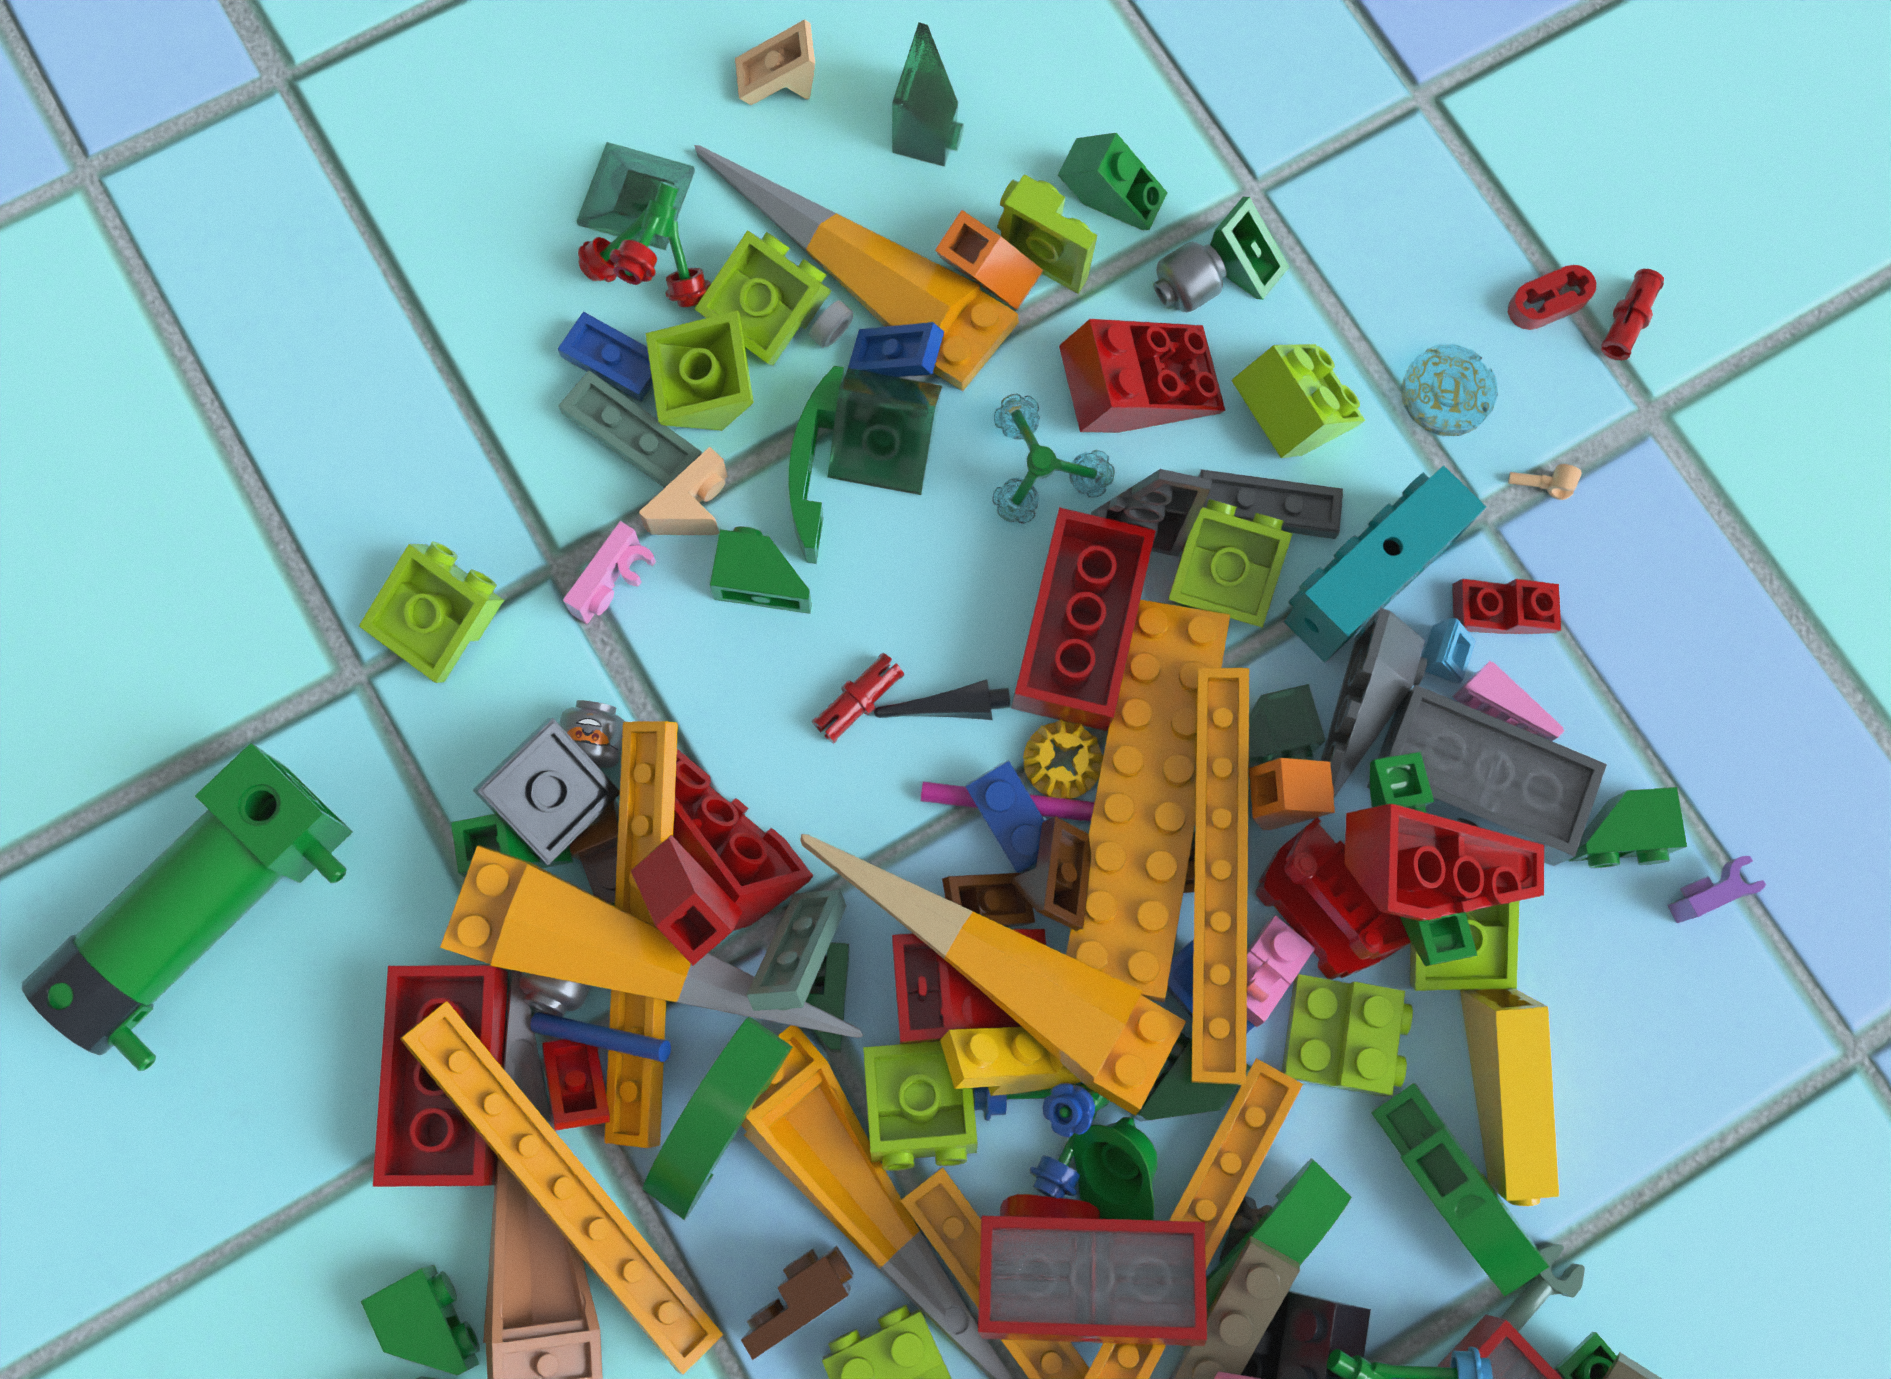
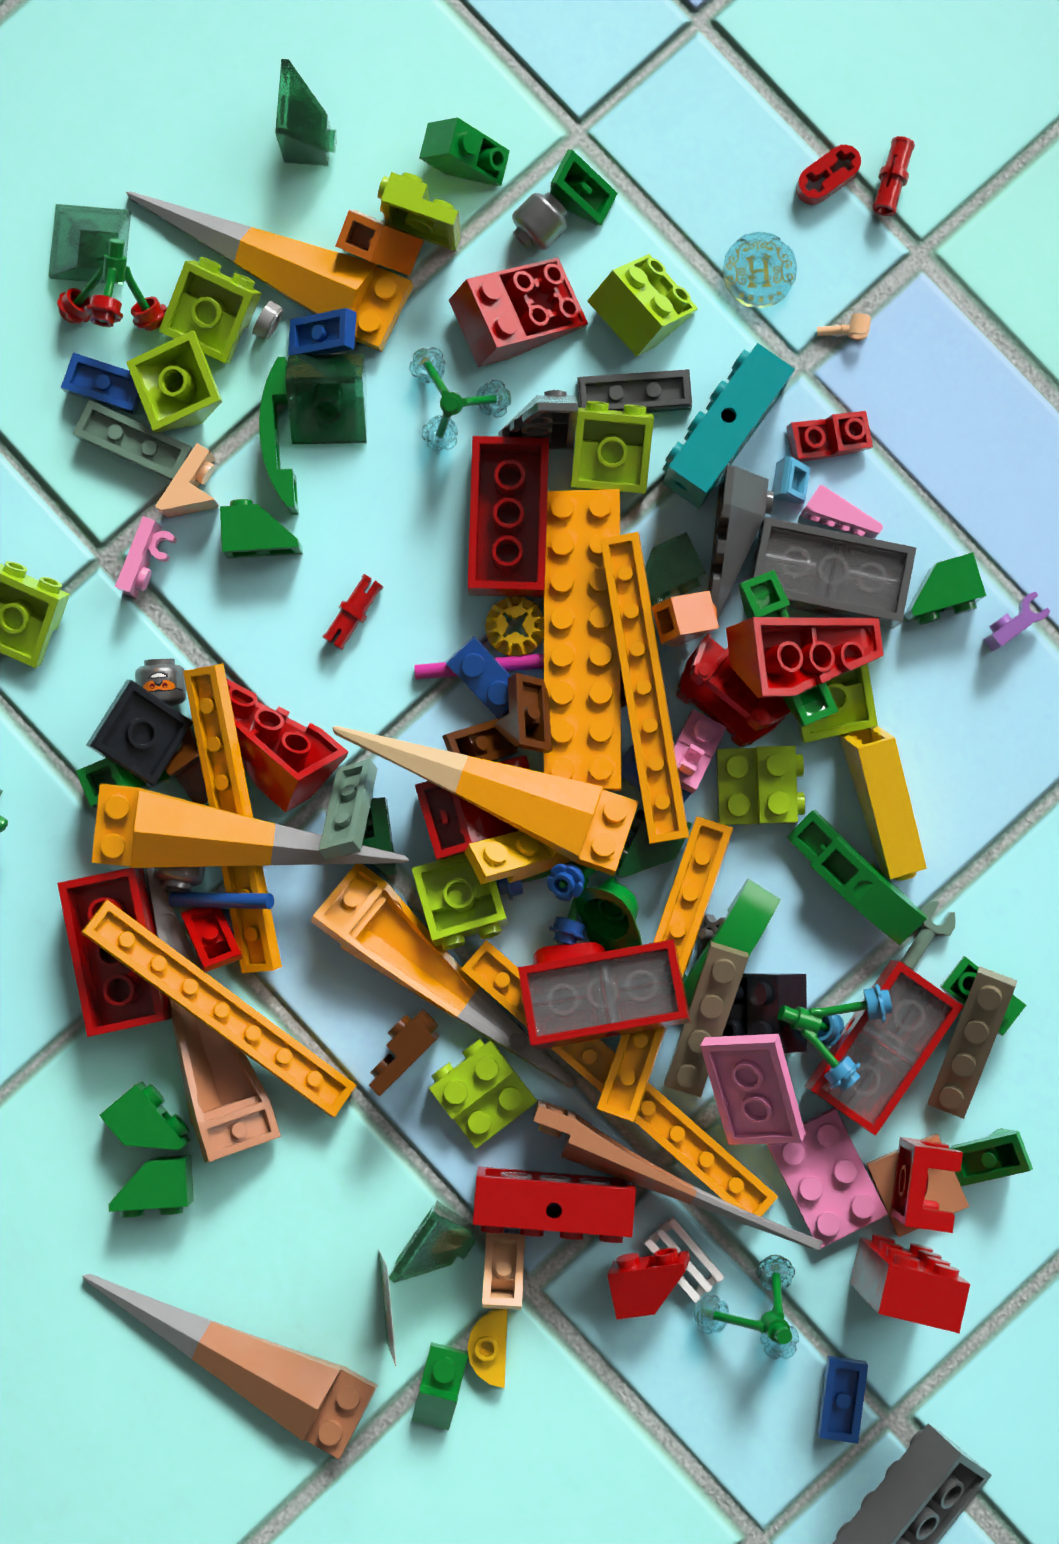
camera: 10 degrees left, 10 degrees up
red slope [631,835,743,966] -> none
green slope [642,1016,793,1220] -> none
light nougat slope [735,19,815,105] -> none
black piece [874,679,1011,720] -> none

